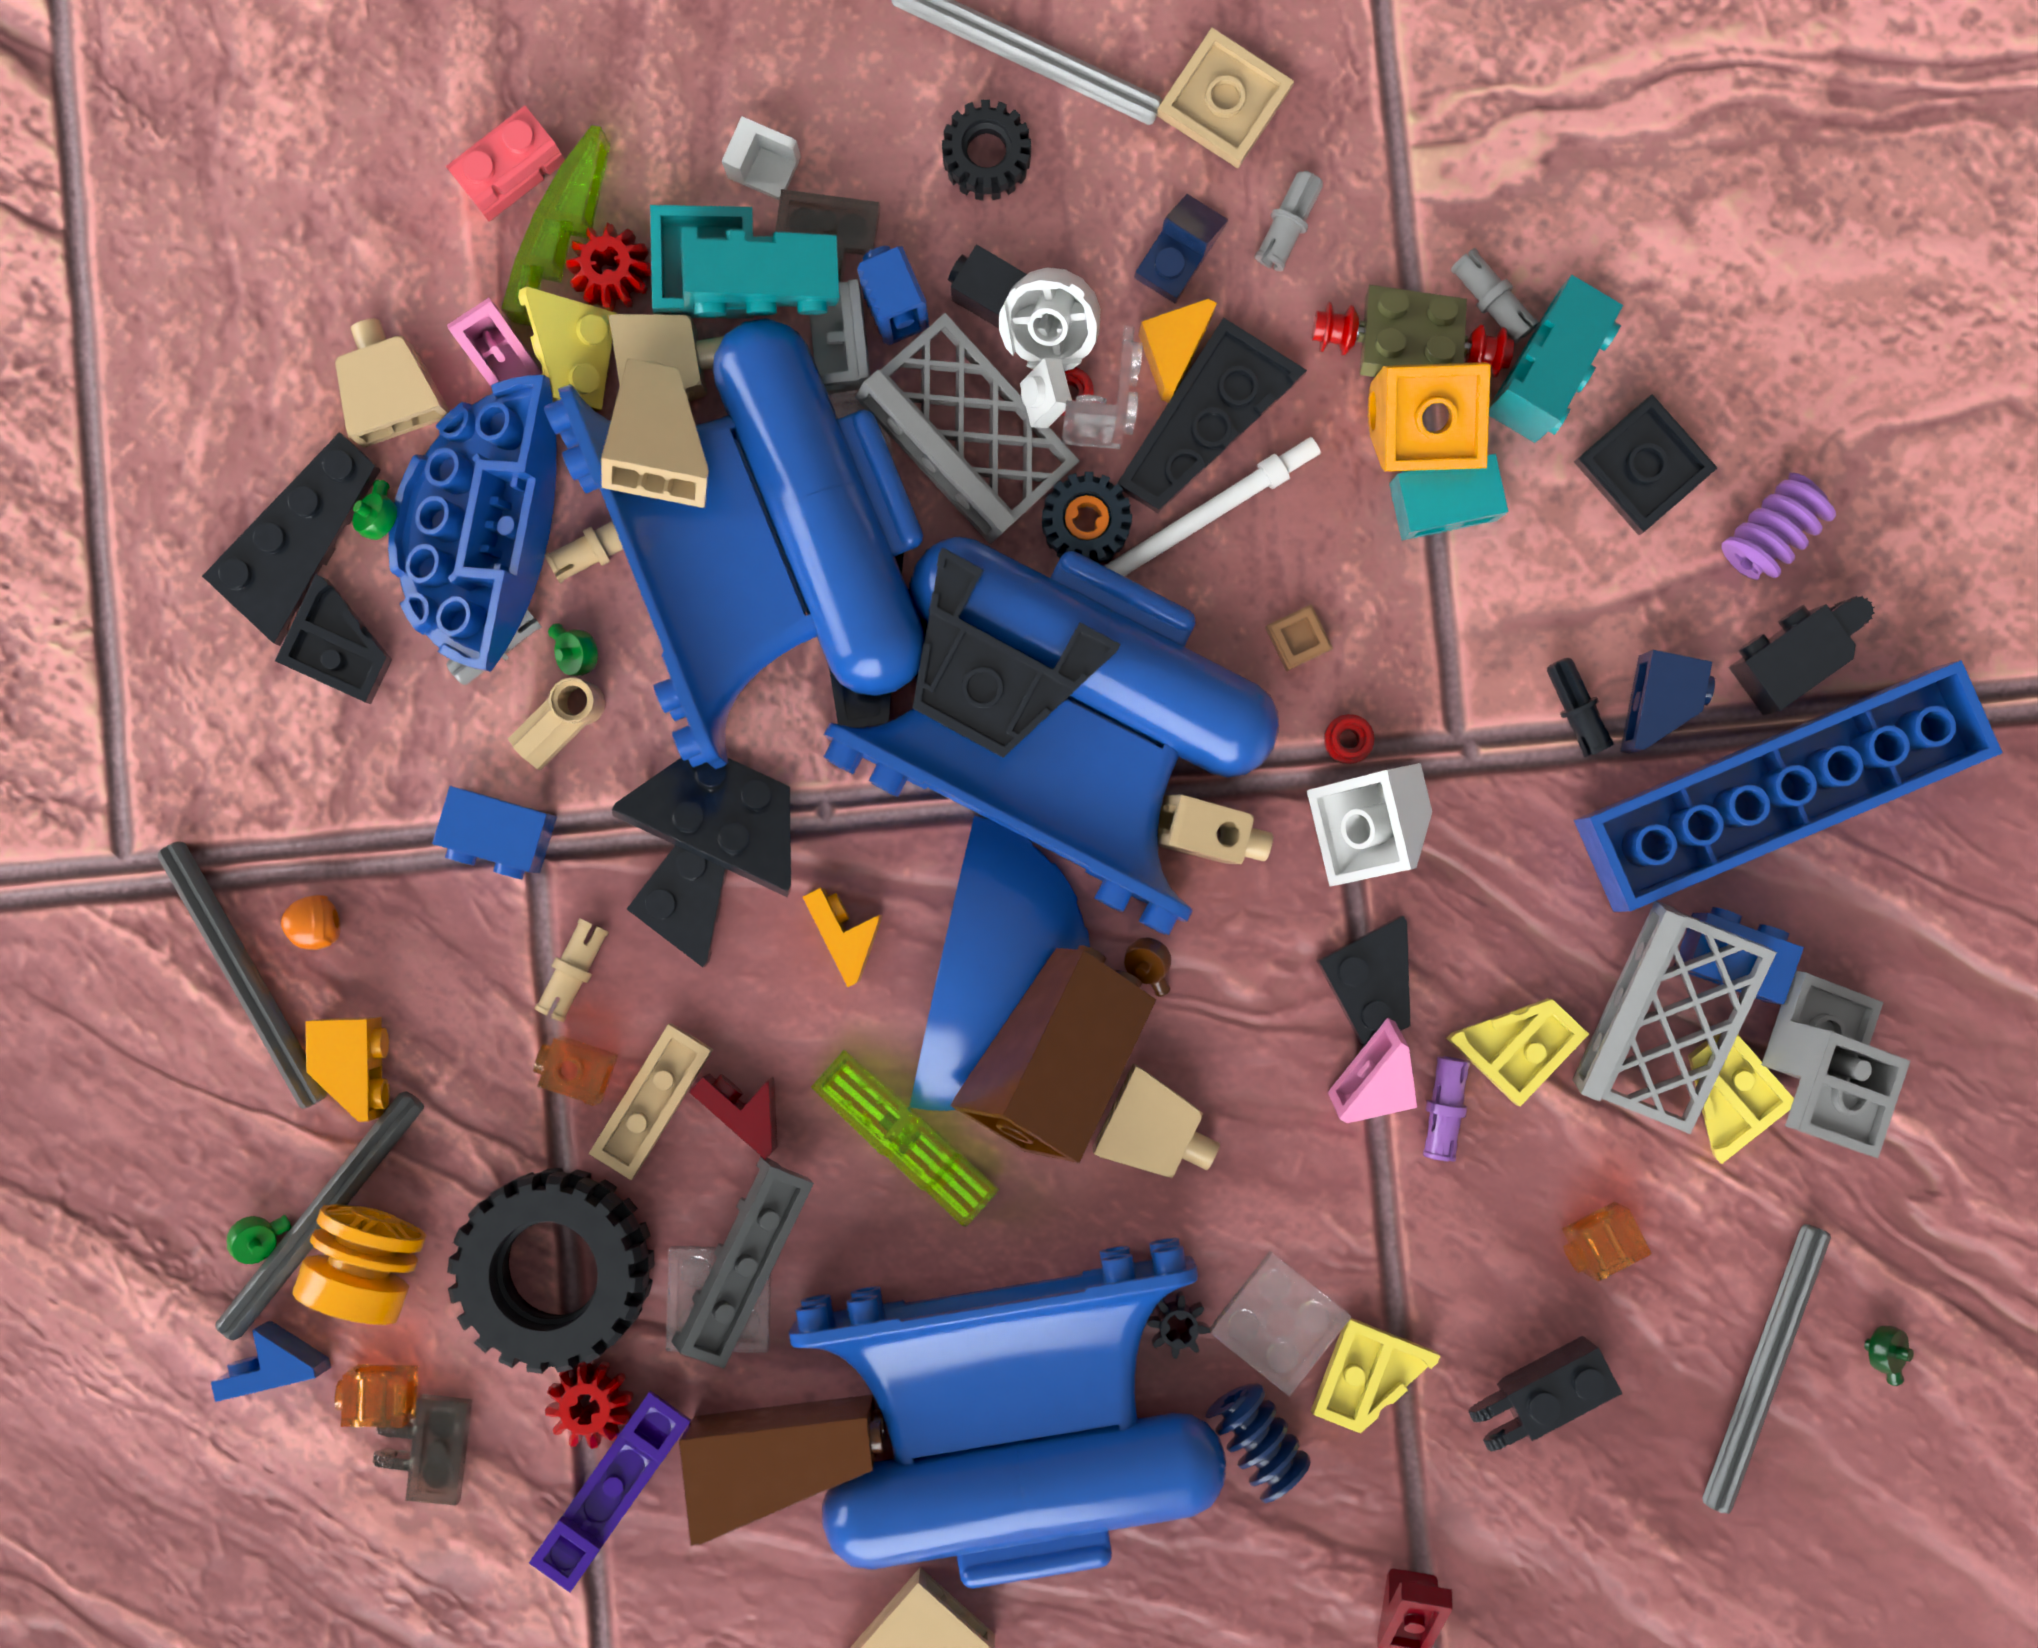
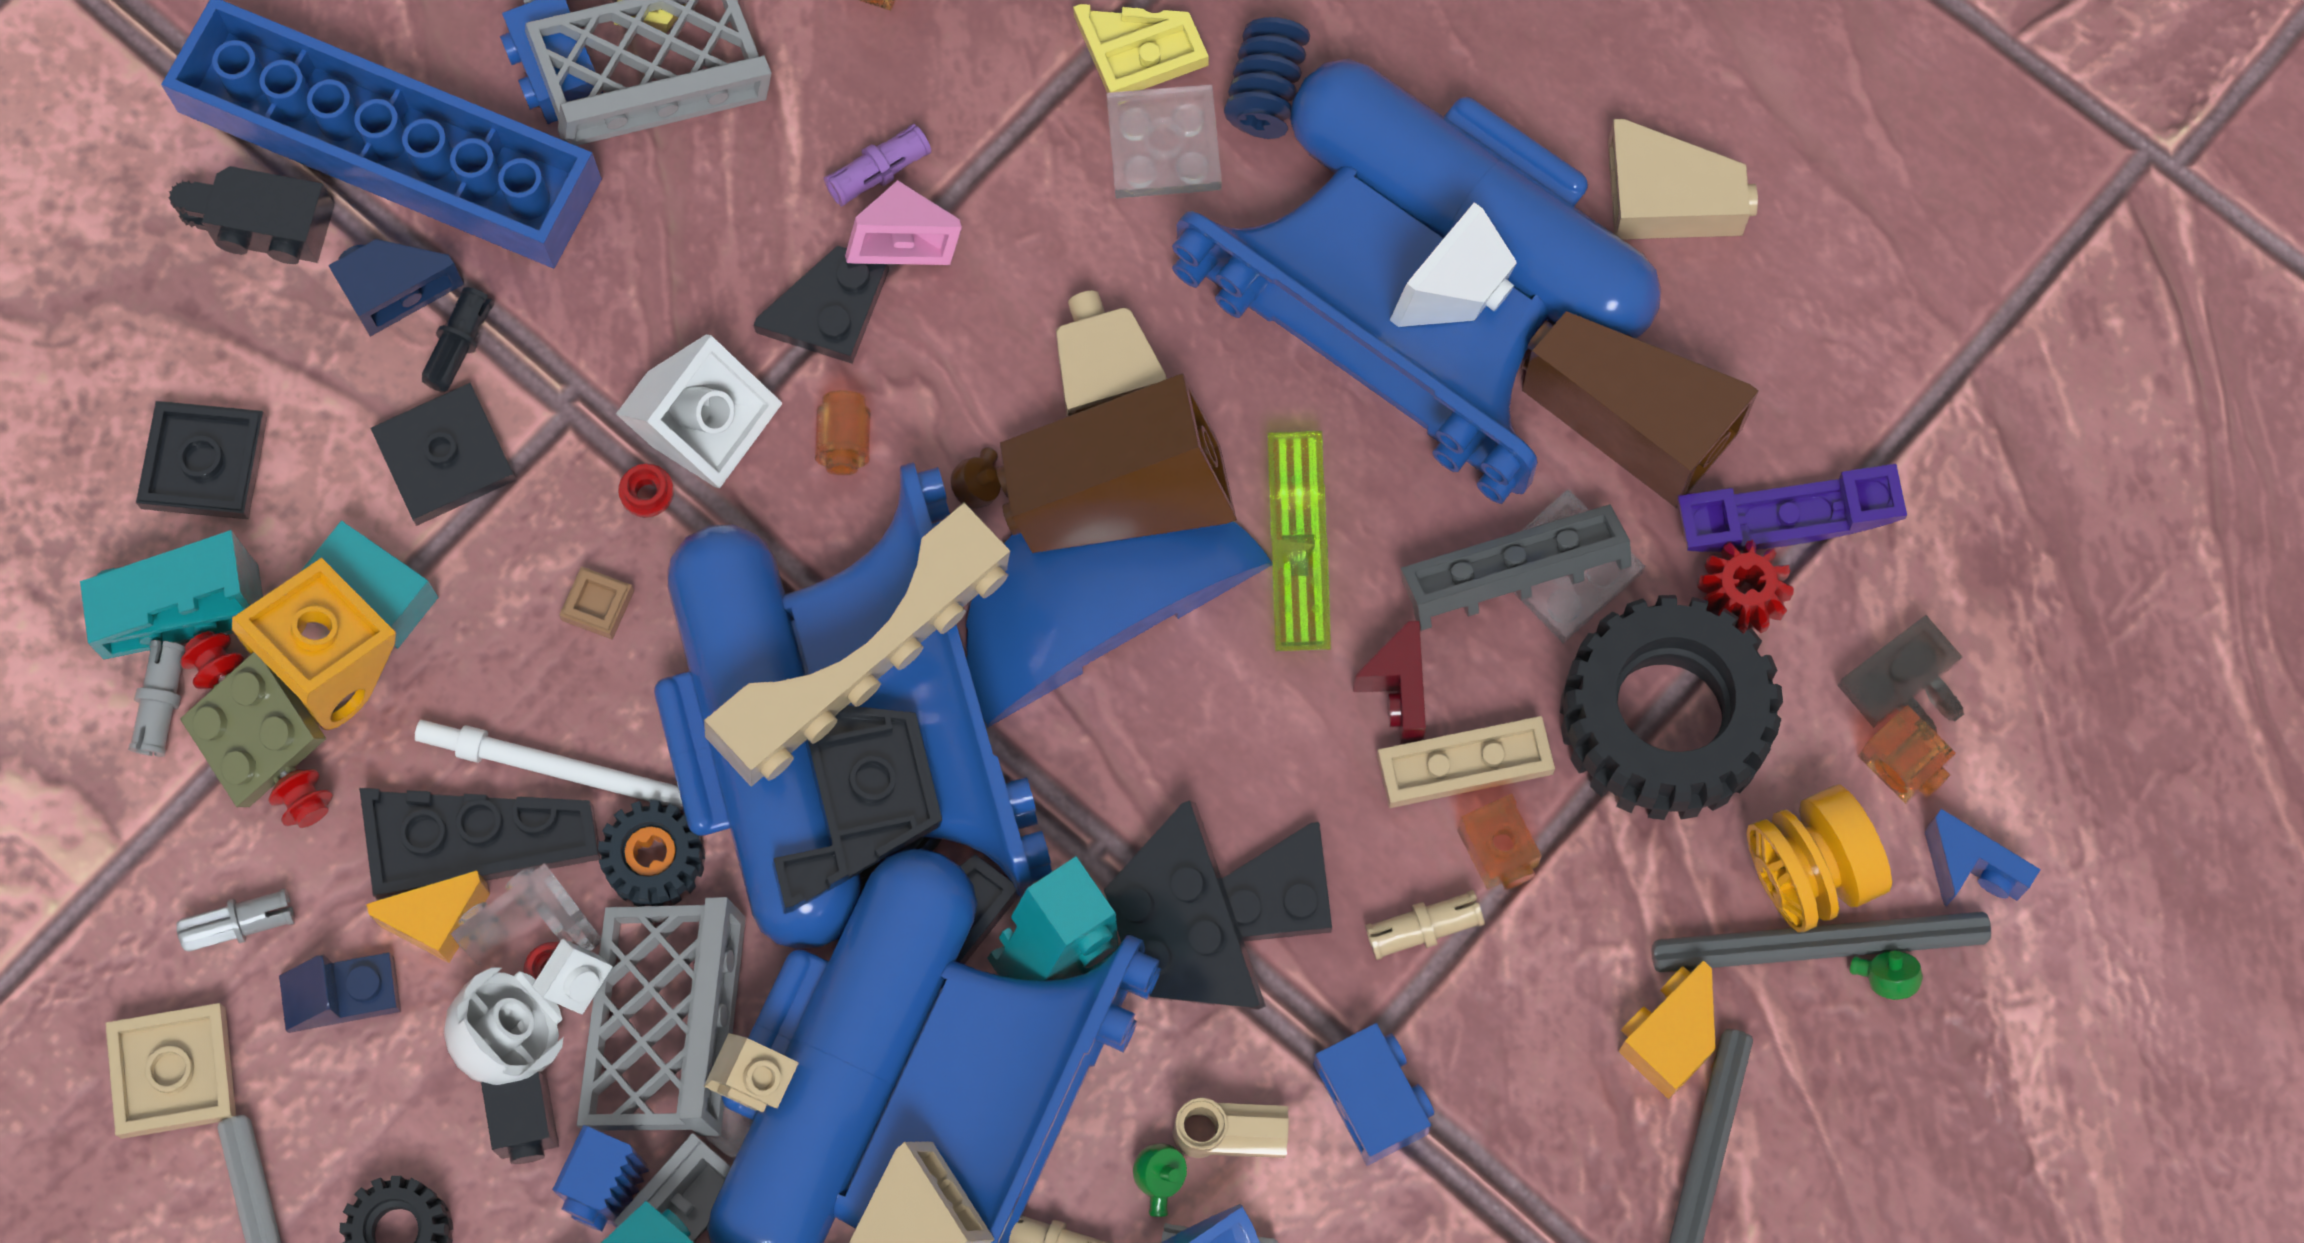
camera: 125 degrees left, 15 degrees down
orange piece [281,895,341,950] -> none
light orange slope [803,888,882,987] -> none
black gear [1147,1291,1210,1359] -> none
tan torso [1157,795,1273,864] -> none
light yellow wing [1446,999,1589,1107] -> none
medium lavender piece [1721,473,1836,580] -> none
none -> black plate [371,383,516,526]
none -> tan window [703,1033,799,1112]
none -> tan arch [704,503,1010,787]
none -> clear orange brick [815,390,871,475]
none -> teal wedge [987,856,1118,981]
none -> white slope [1390,202,1517,327]

